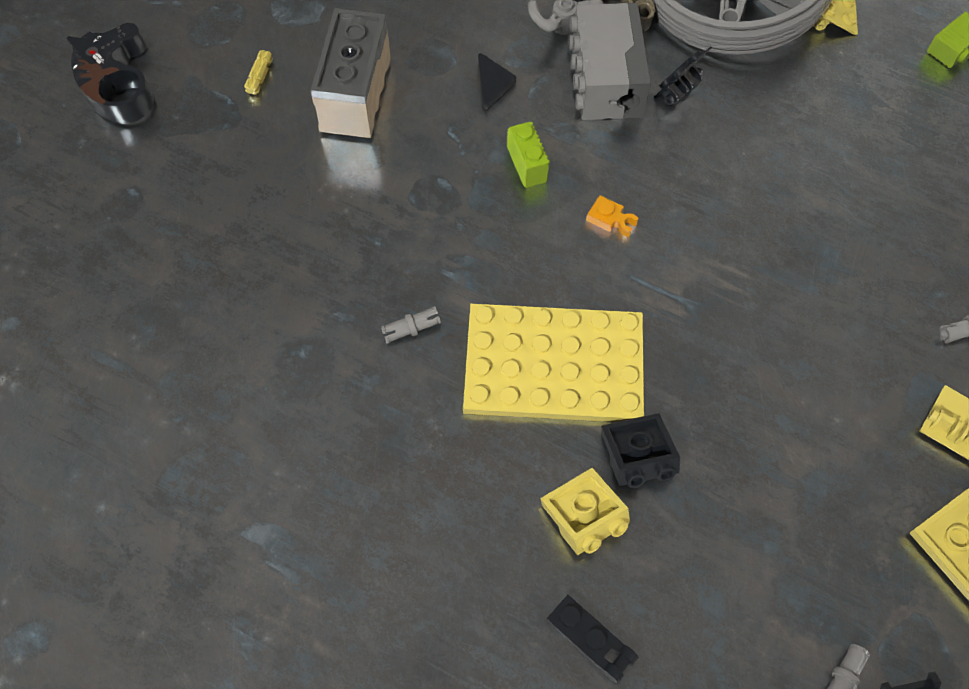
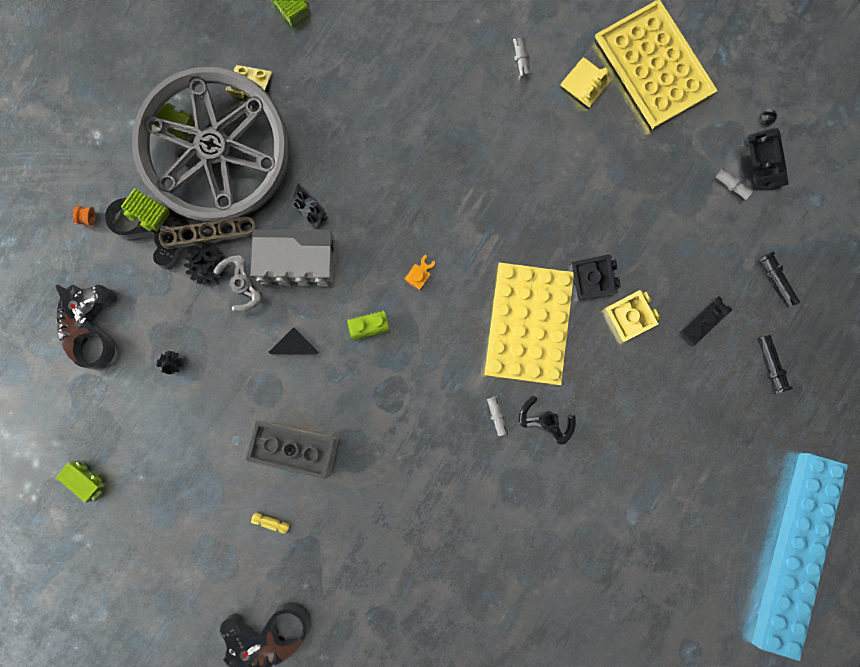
camera: 85 degrees left, 20 degrees up
none -> black piece [518,396,576,445]

